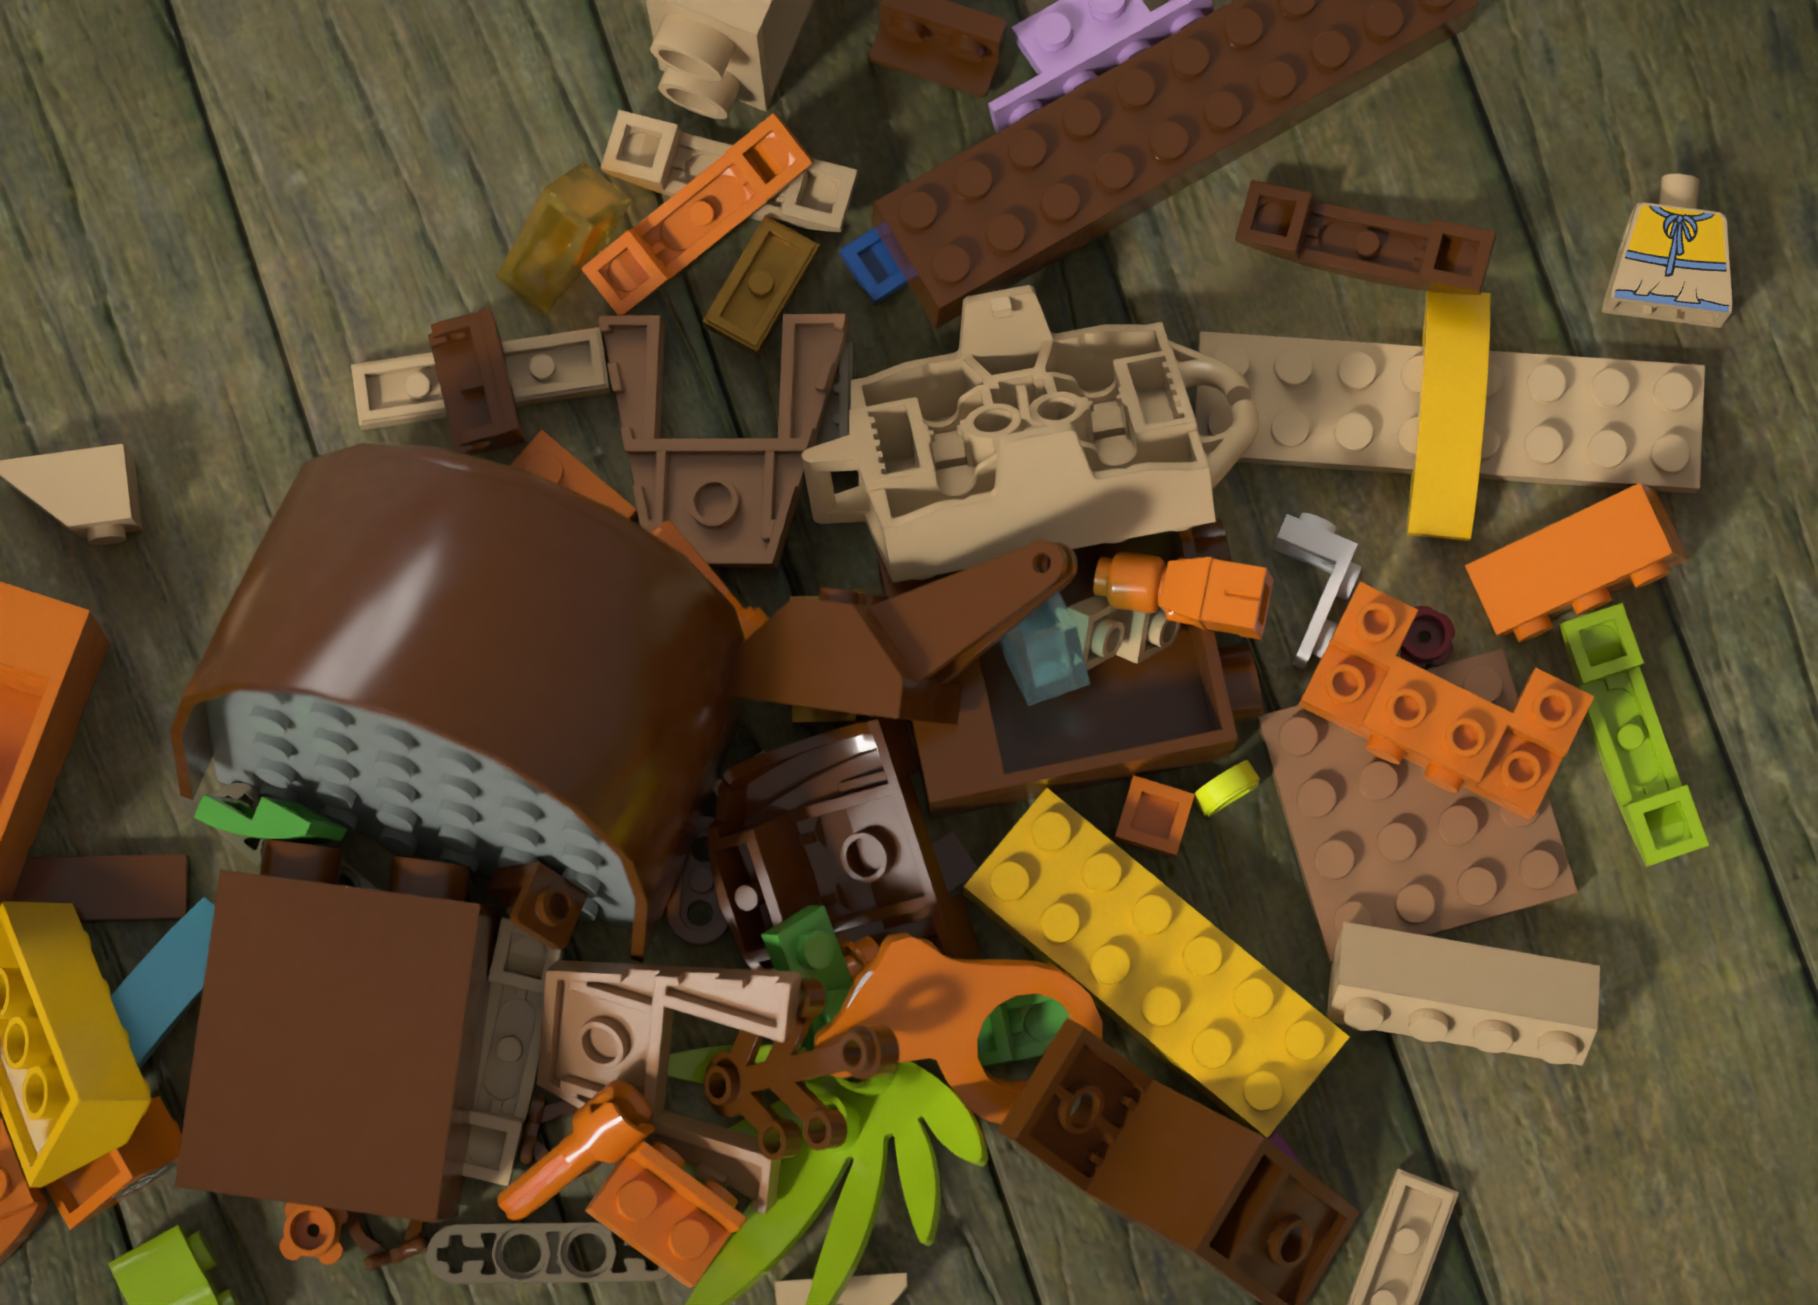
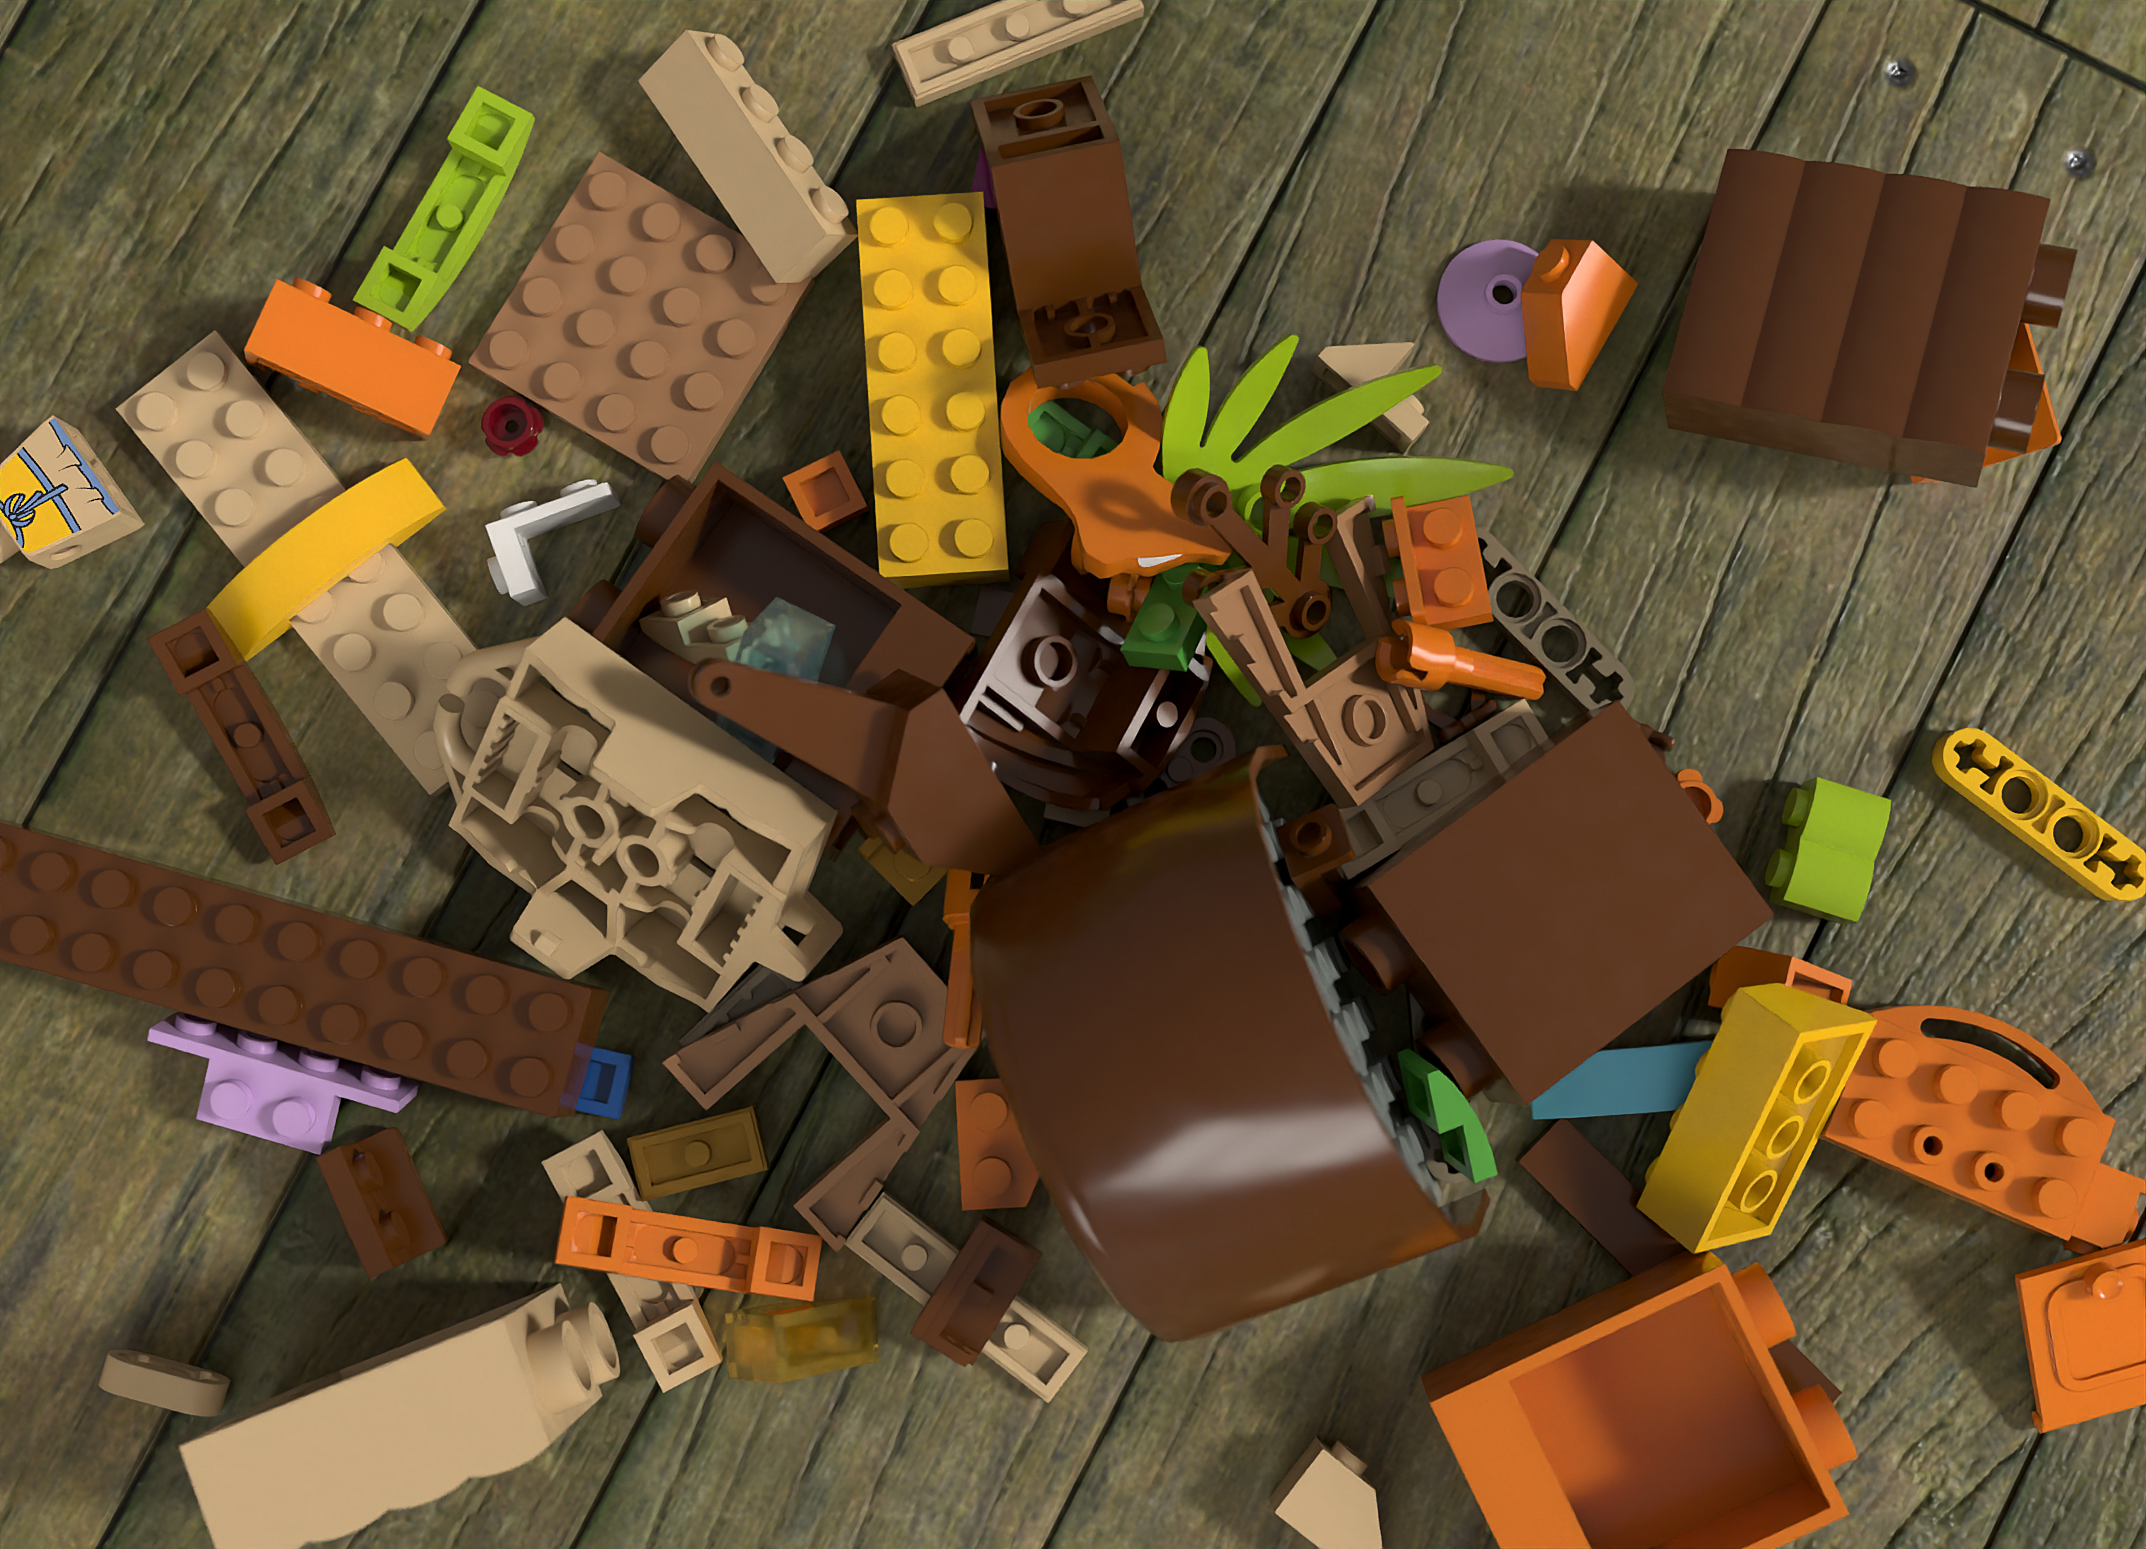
camera: 140 degrees left, 5 degrees up
orange piece [1094,551,1274,640] -> none
neon yellow tile [1193,760,1260,818] -> none
orange bracket [1298,581,1595,820] -> none

